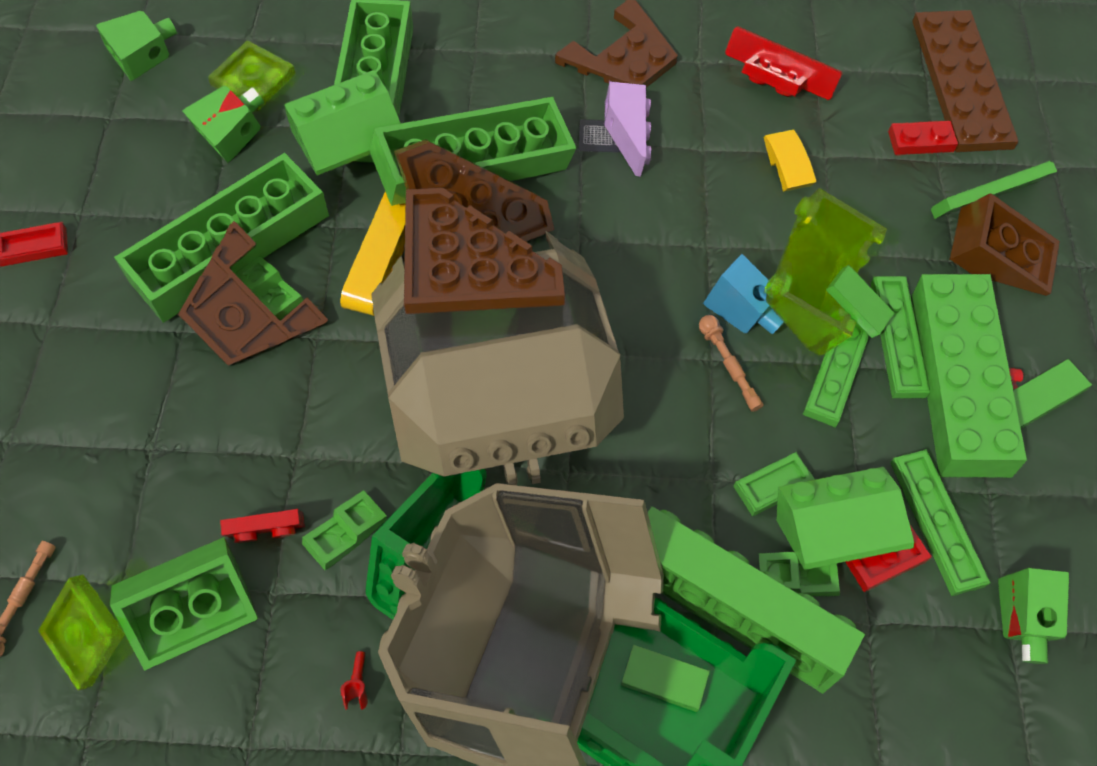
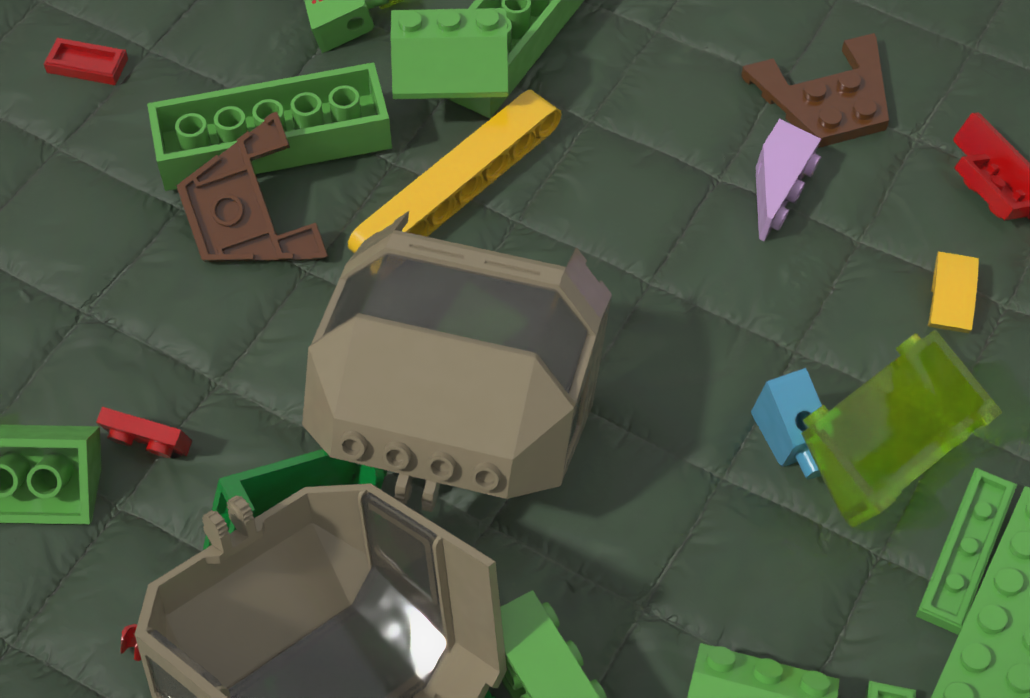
camera: 30 degrees right, 5 degrees down
bright green slope [235,256,303,321] -> none
bright green slope [302,490,387,571] -> none
bright green brick [370,97,576,206] -> none
reddish brown plate [394,139,555,241] -> none
reddish brown plate [404,188,565,314] -> none
black sticker [579,119,621,153] -> none
nougat piece [699,315,764,412] -> none
bright green tile [733,452,815,517] -> none
bright green tile [803,307,869,428] -> none
bright green tile [826,265,894,338] -> none

